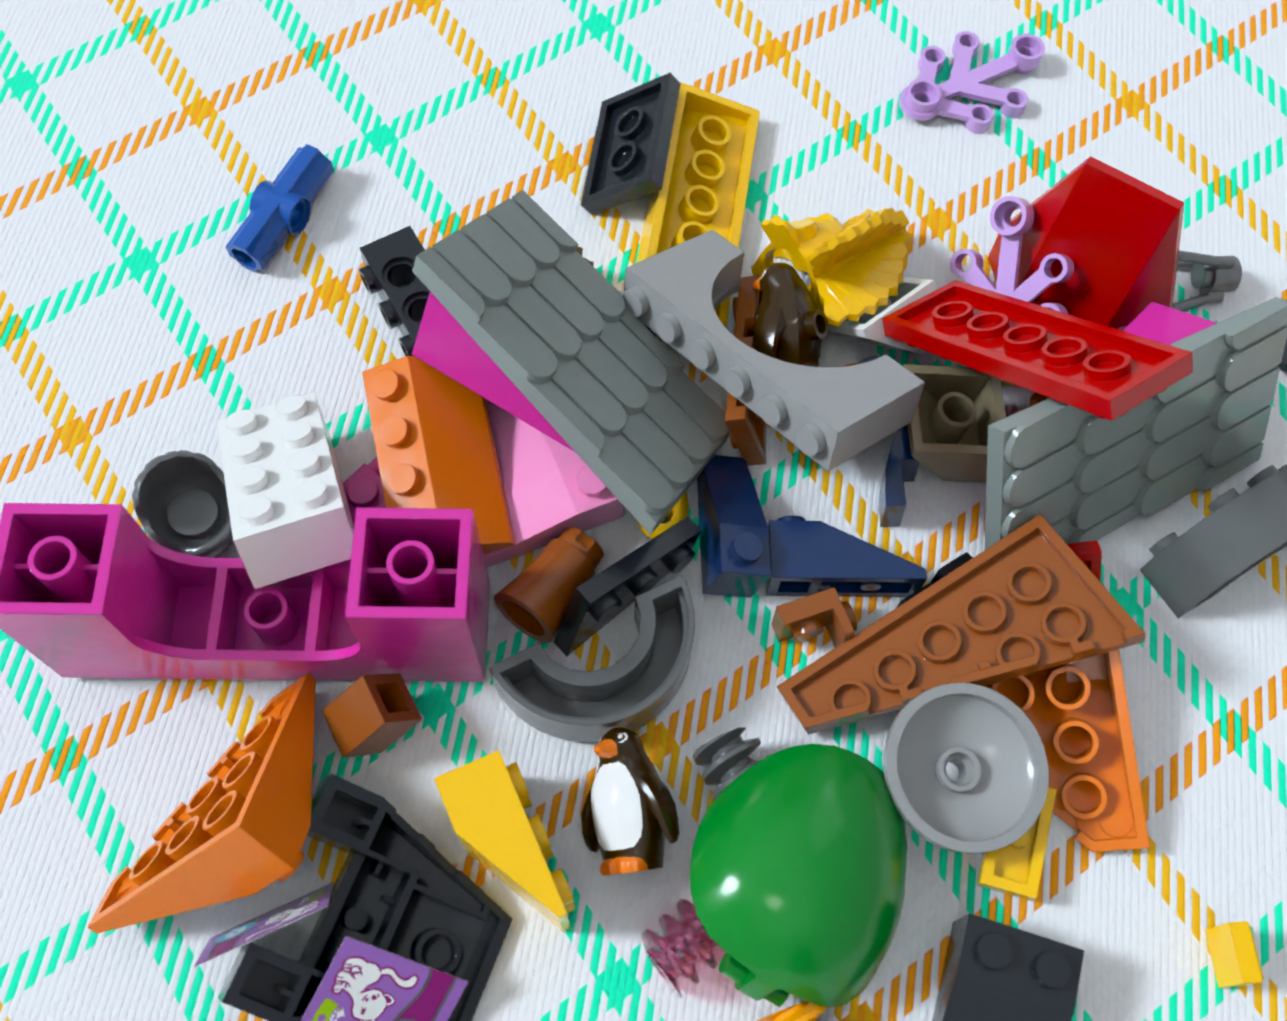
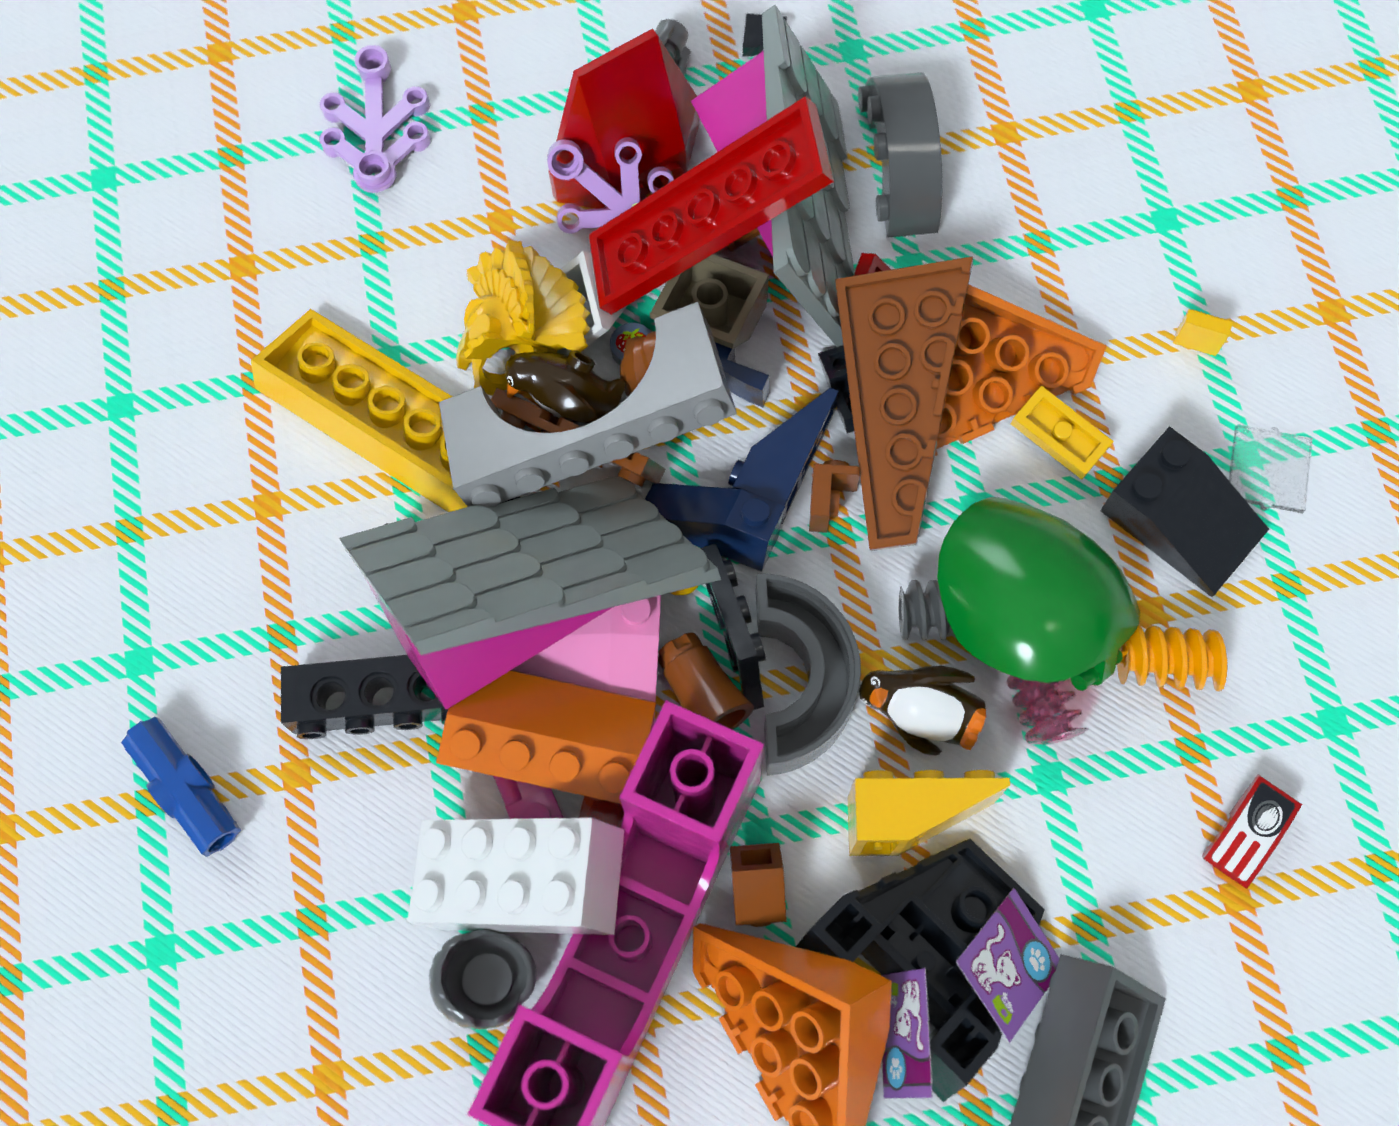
camera: 60 degrees left, 5 degrees up
black plate [581,73,681,215] -> none
light grey dish [883,683,1049,854] -> none

